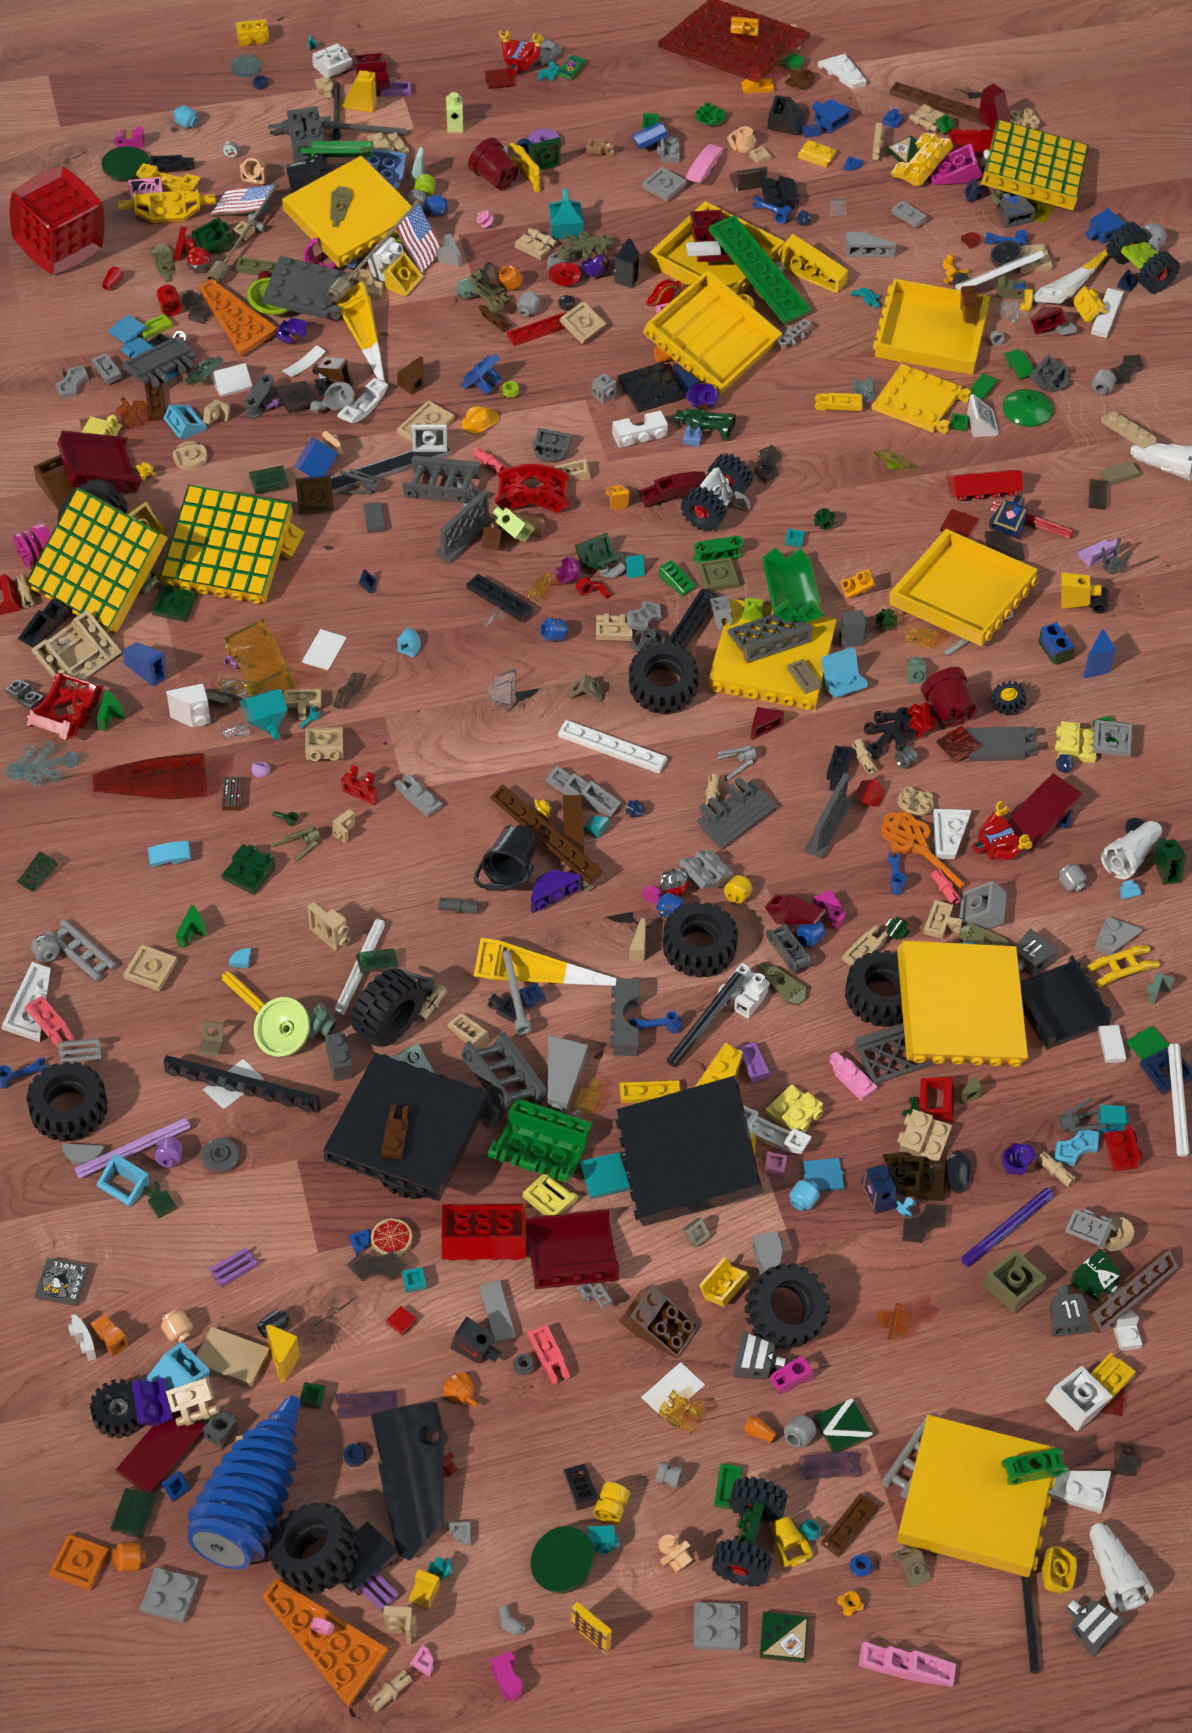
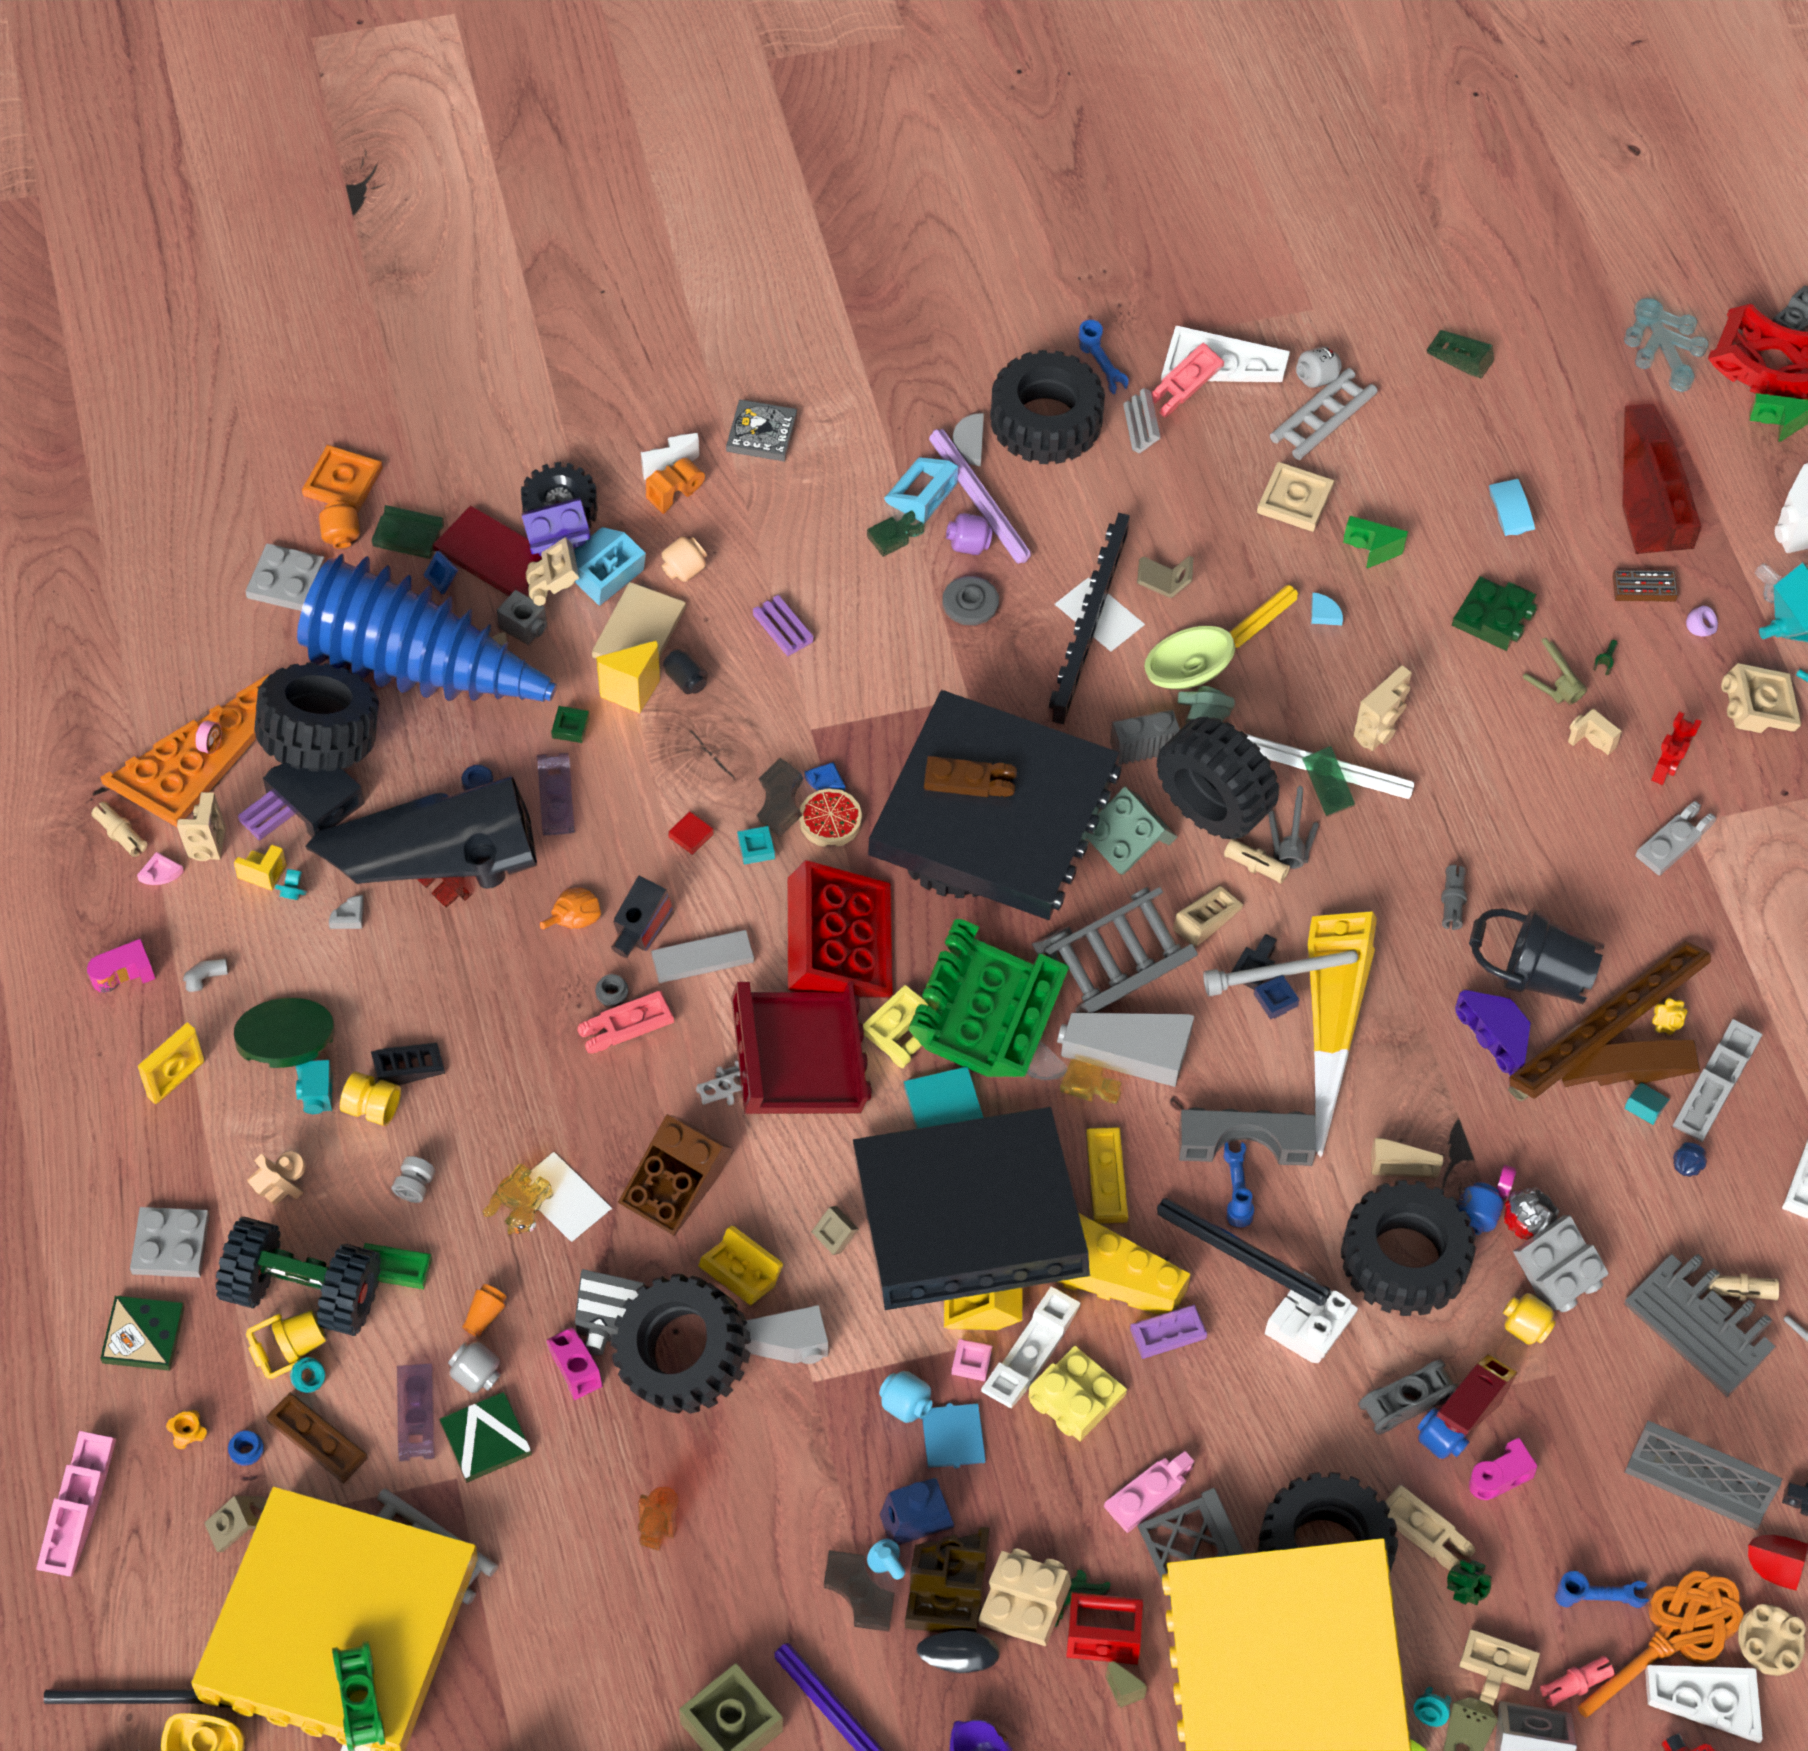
camera: 90 degrees right, 5 degrees up
olive piece [758,961,806,1006] -> none

